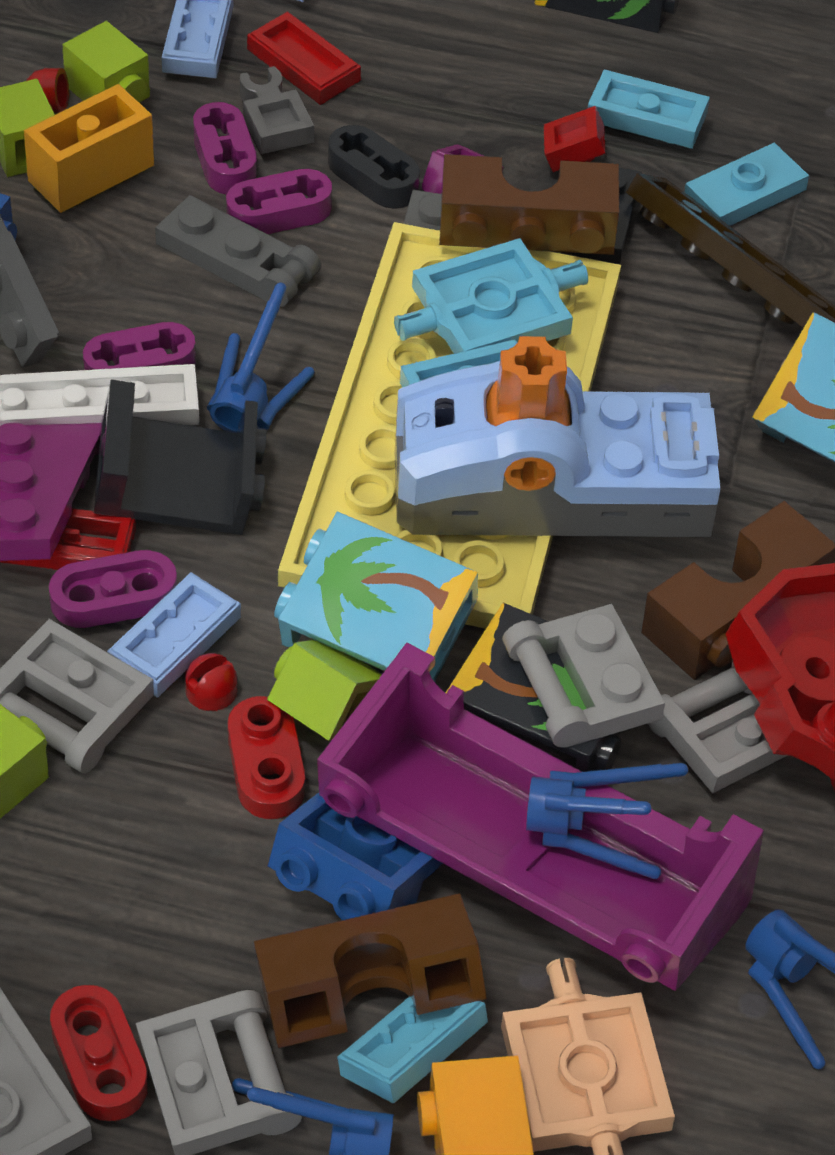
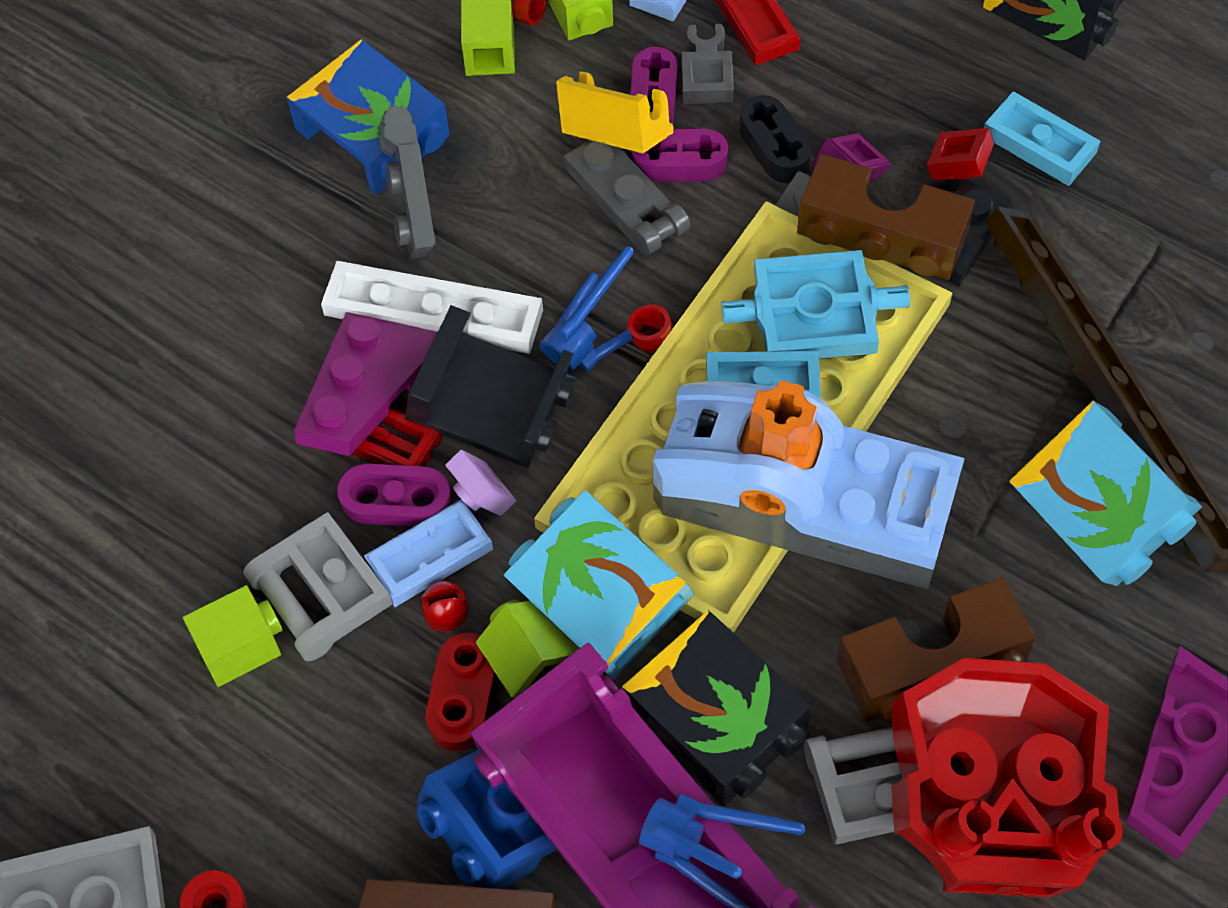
camera: 25 degrees right, 10 degrees up
light orange brick [24,84,154,213] -> none
magenta beam [83,322,196,370] -> none
light grey plate [502,604,665,747] -> none
medium azure plate [684,143,809,226] -> none
none -> lavender plate [445,450,517,516]
none -> yellow hinge [556,71,673,154]
none -> red hinge [628,304,673,353]

